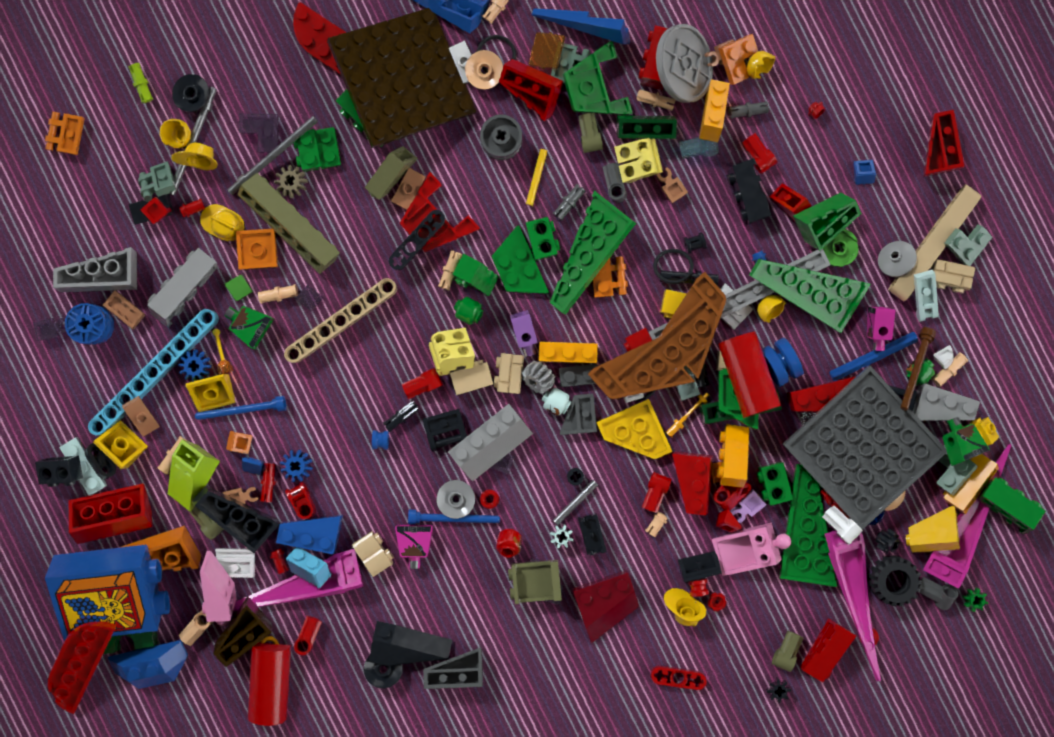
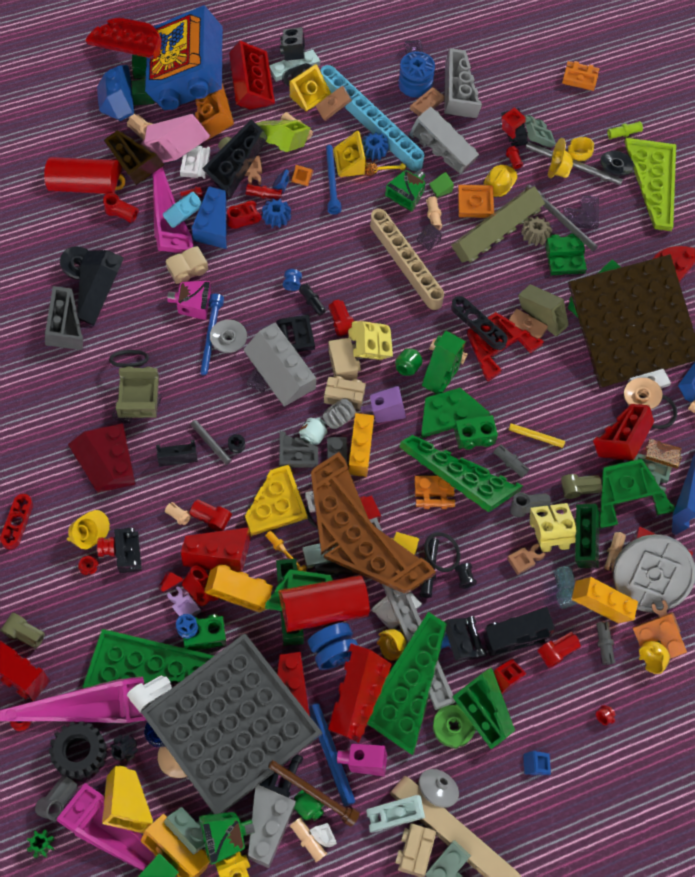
camera: 90 degrees right, 25 degrees down
dark grey wheel [480,115,522,161] -> none
red plate [480,490,499,509] -> none
red head [496,529,522,558] -> none
light aqua gear [550,524,573,548] -> none
bright pink slope [712,523,791,576] -> none
red wedge [923,110,965,177] -> none
none -> black tyre [109,350,149,368]
none -> blue wheel [176,614,198,639]
none -> red wedge [328,644,392,743]
none -> black plate [444,616,487,661]
none -> lime wing [624,138,676,231]

